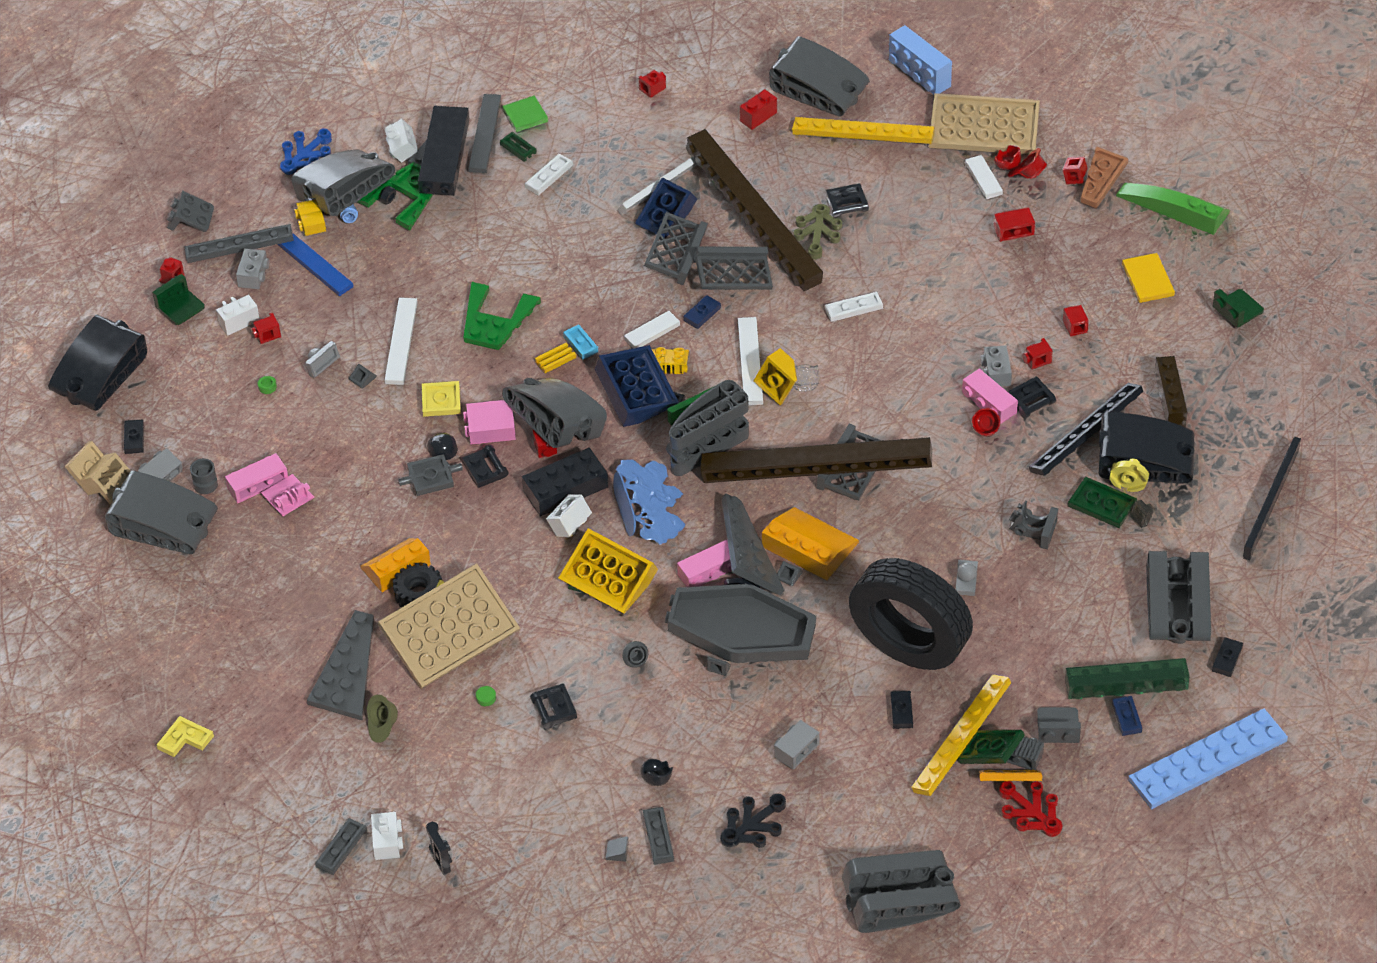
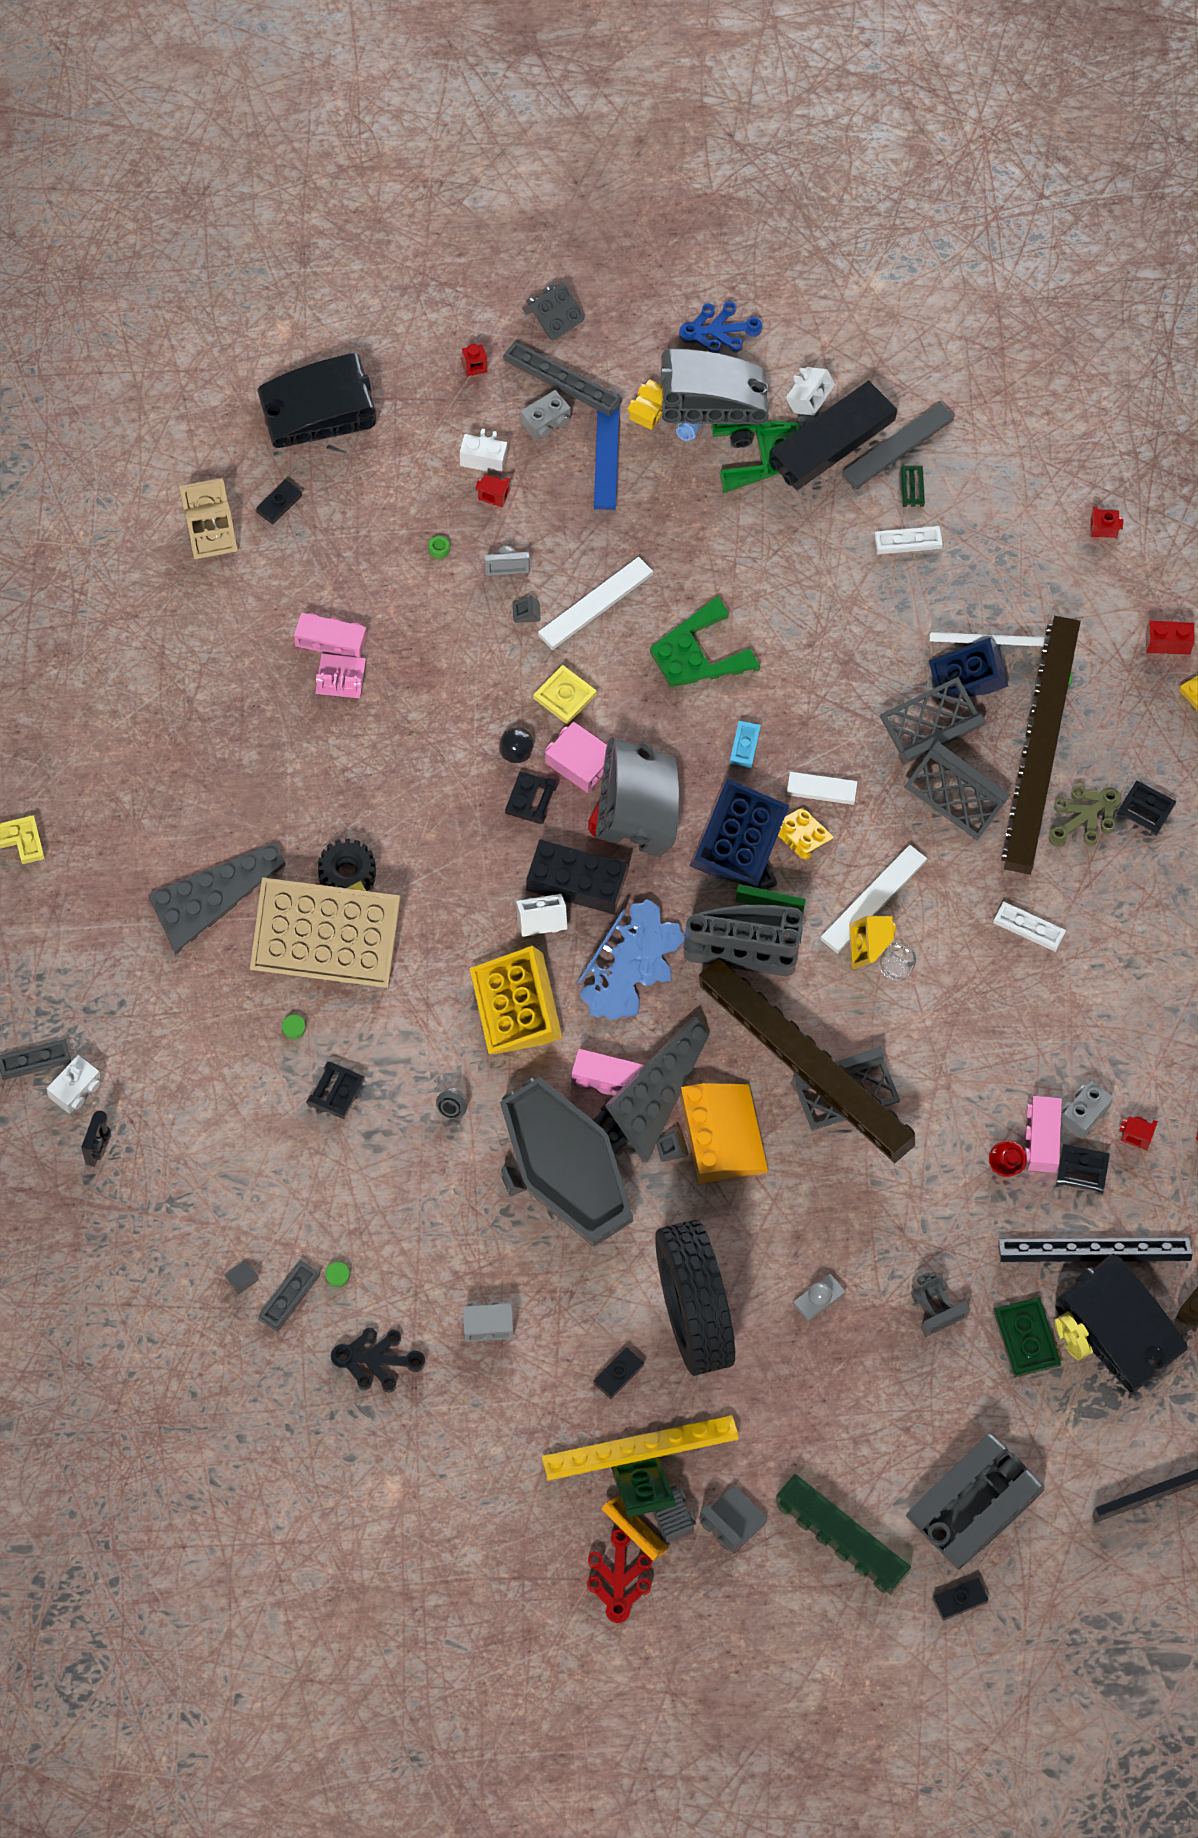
camera: 40 degrees right, 15 degrees up
dark grey panel [105,471,218,554] -> none
light grey brick [138,448,182,481] -> none
dark green bracket [152,274,205,325] -> none
dark grey wheel [190,458,218,494] -> none
light orange slope [360,538,431,592] -> none
olive piece [367,695,398,743] -> none
dark grey plate [398,454,463,496] -> none
bright green tile [502,95,548,132] -> none
yellow tile [535,343,576,373] -> none
black hair [640,759,673,786] -> none
dark blue plate [683,295,721,329] -> none
dark grey panel [842,850,961,933] -> none
dark blue plate [1112,696,1143,736] -> none
light blue plate [1128,708,1288,810] -> none
clear smoke tile [1129,500,1155,528] -> none
none -> bright green tile [325,1262,350,1288]

